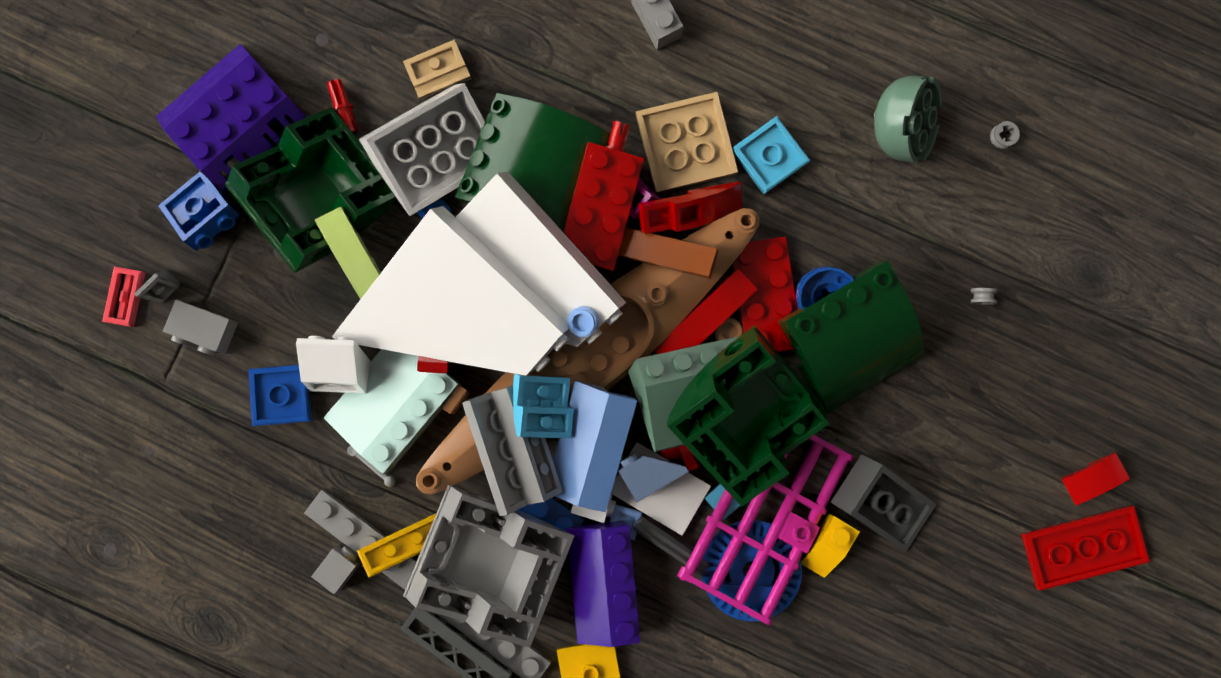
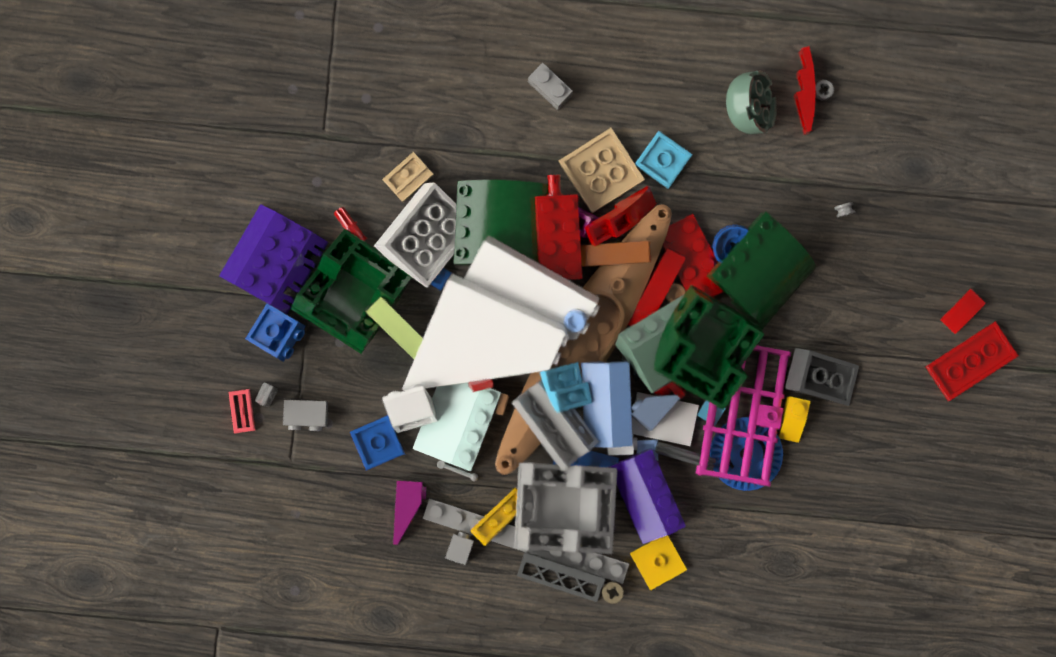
camera: 20 degrees left, 0 degrees up
none -> magenta slope [393,481,427,545]
none -> red slope [794,46,816,135]

